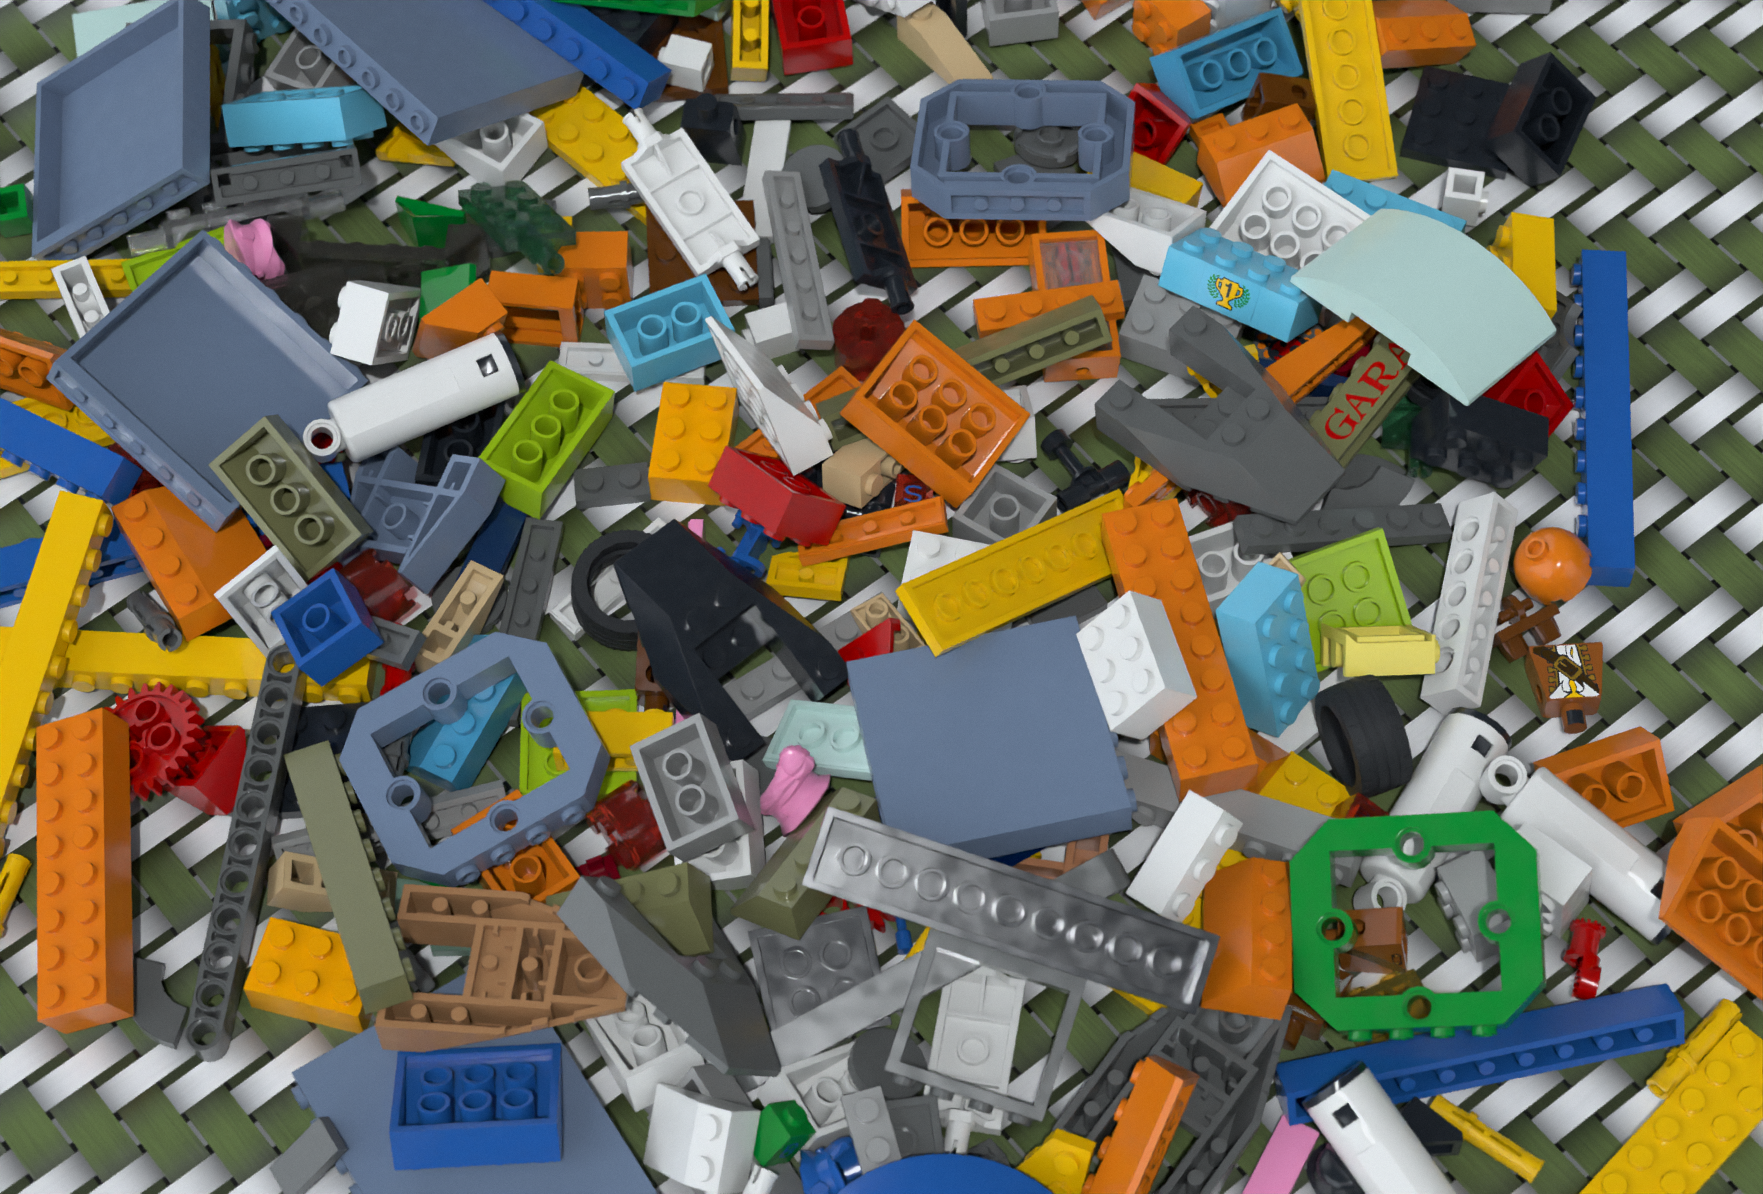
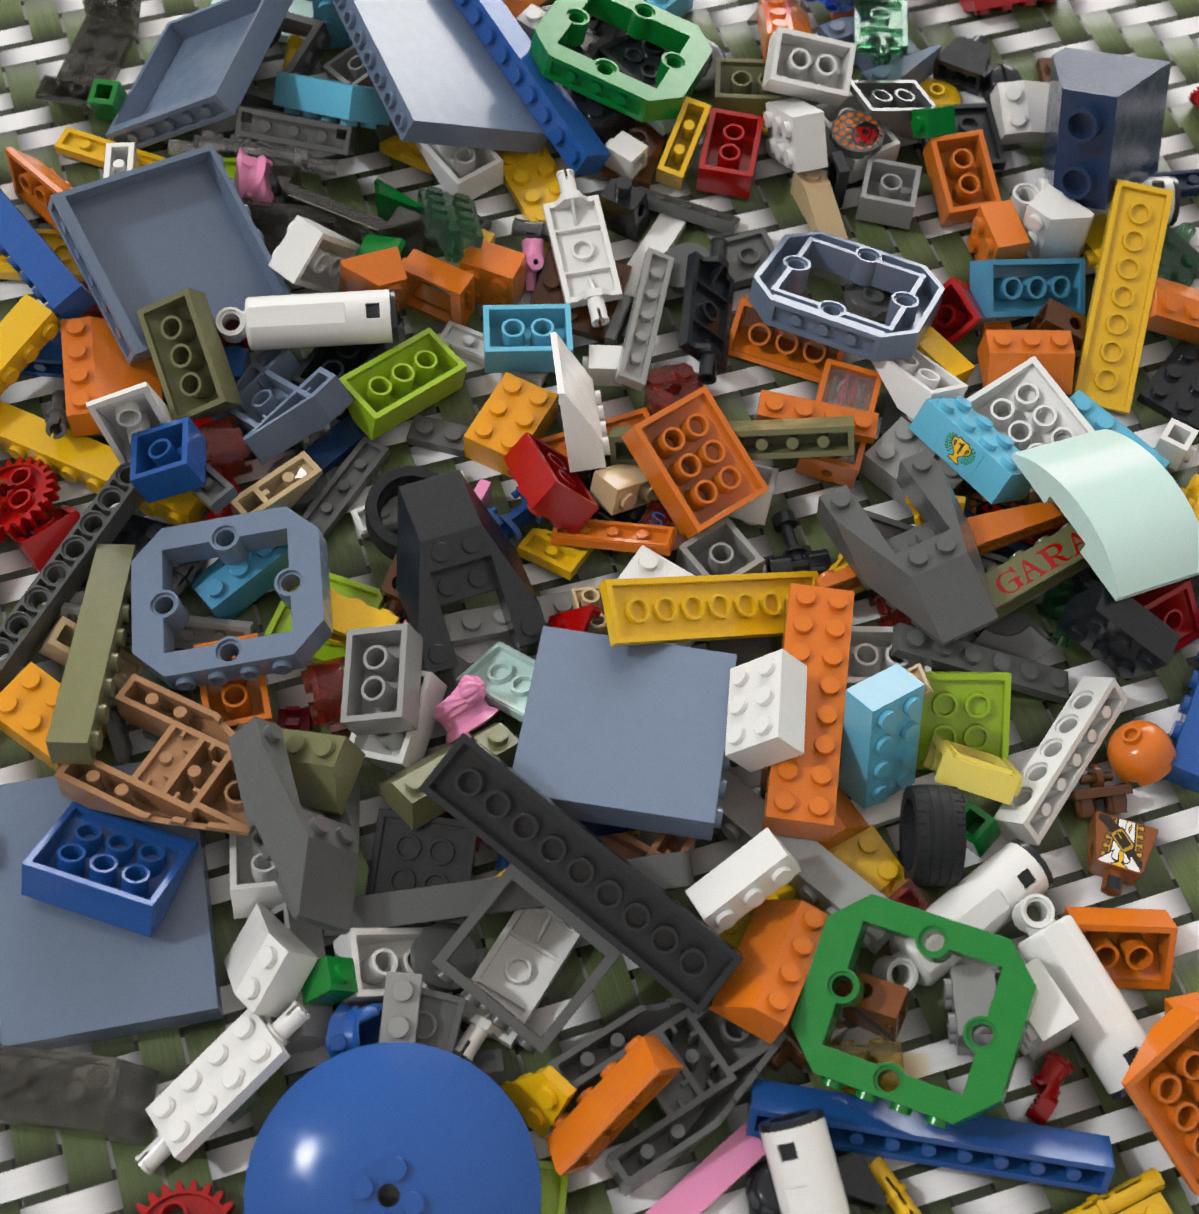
camera: 15 degrees right, 0 degrees up
none -> bright pink piece [522,238,545,292]
none -> green brick [964,800,1002,858]

